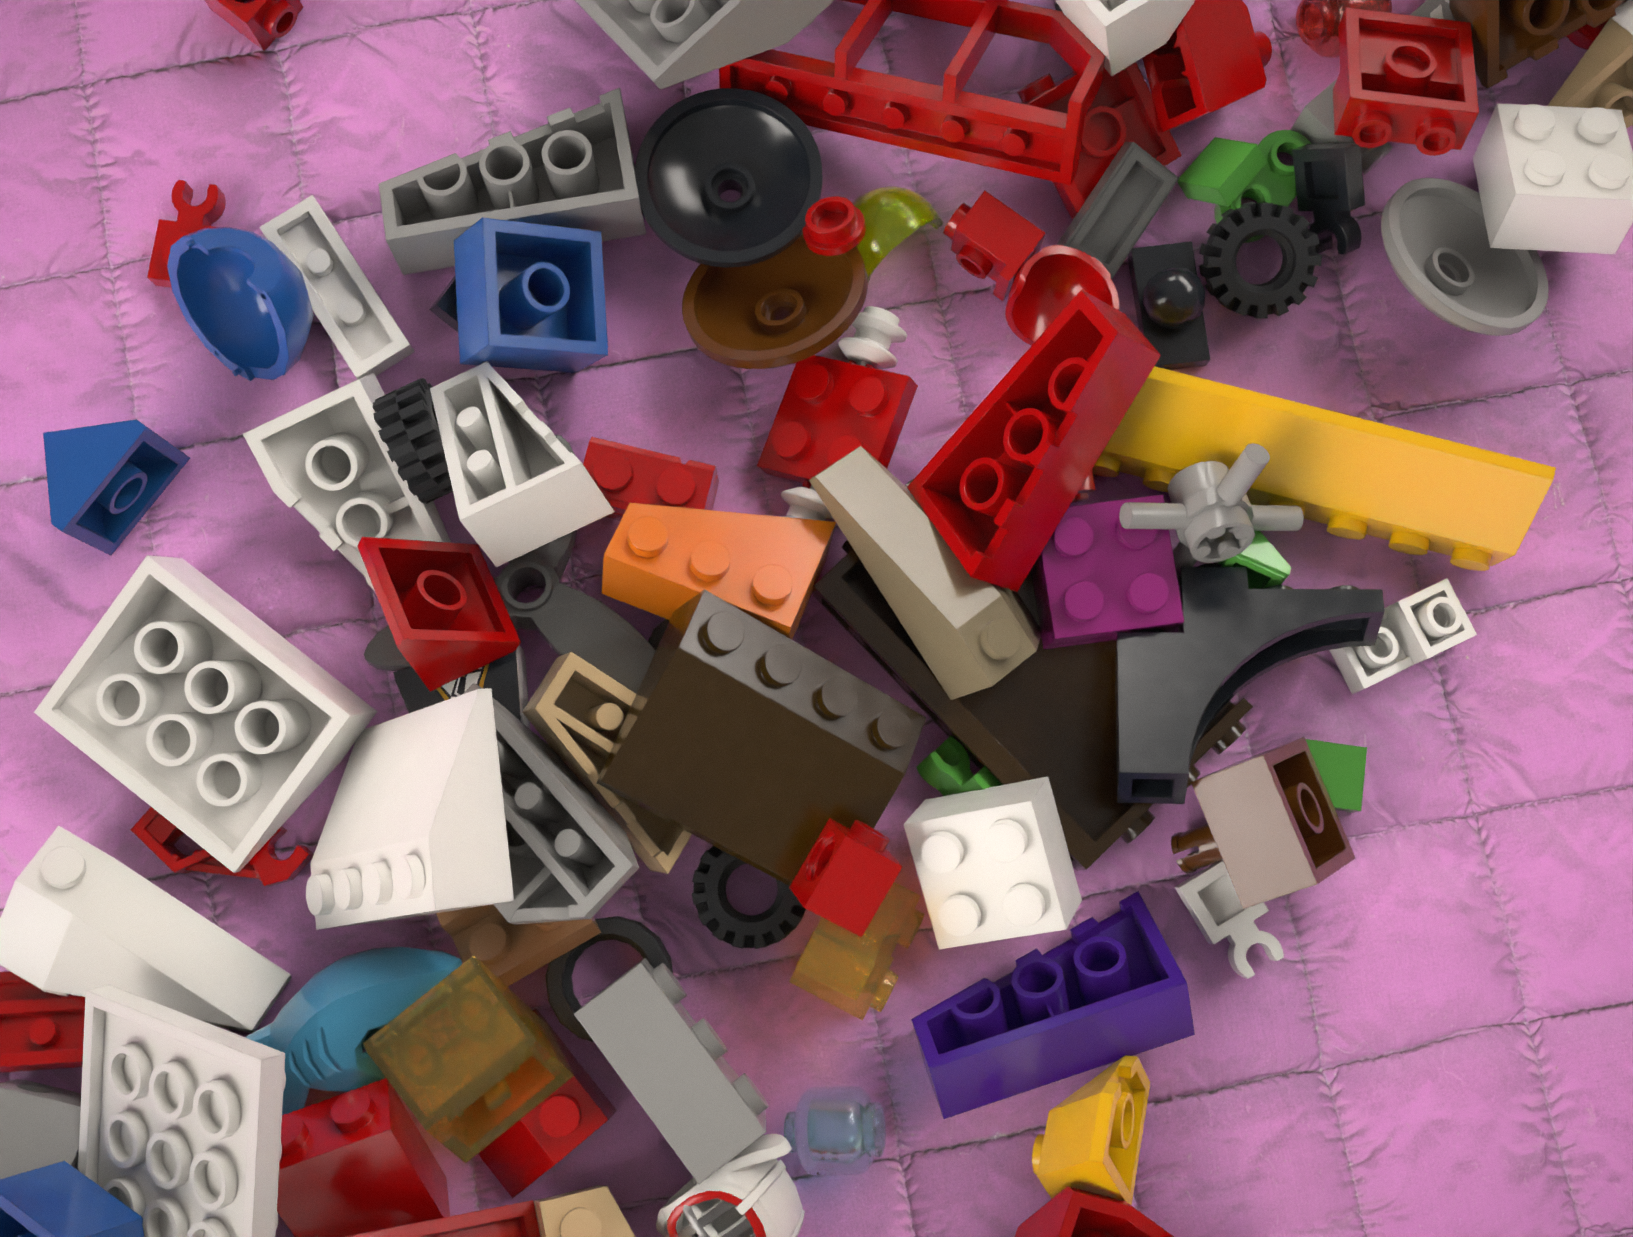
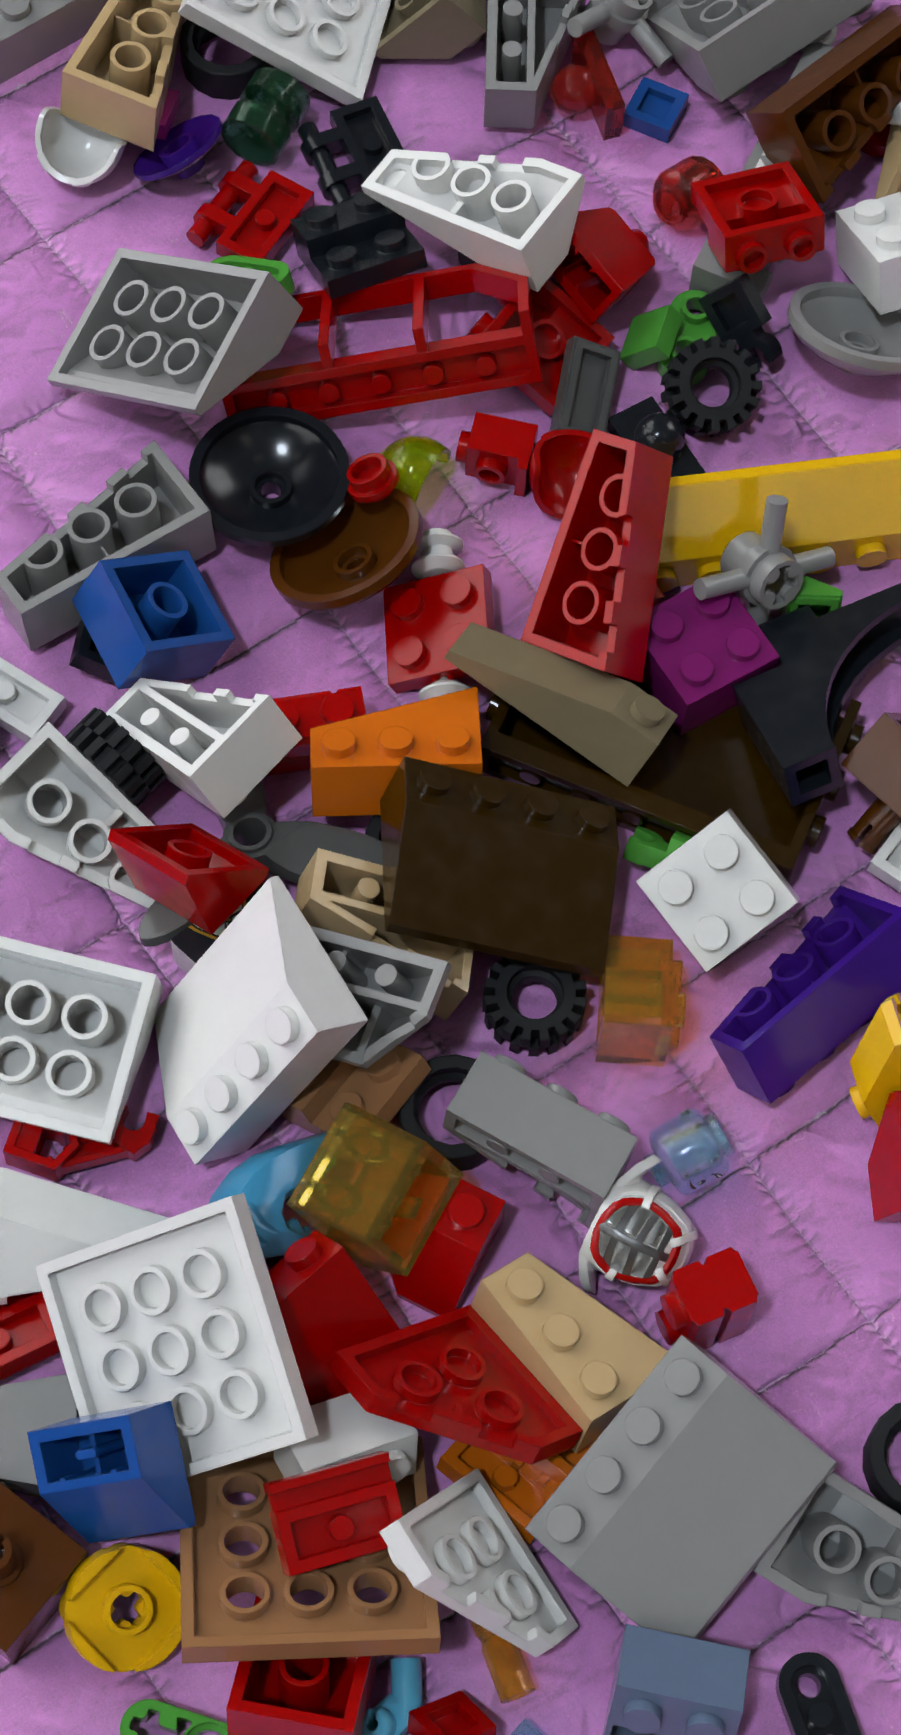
camera: 25 degrees left, 15 degrees down
red brick [789,818,903,938] -> none

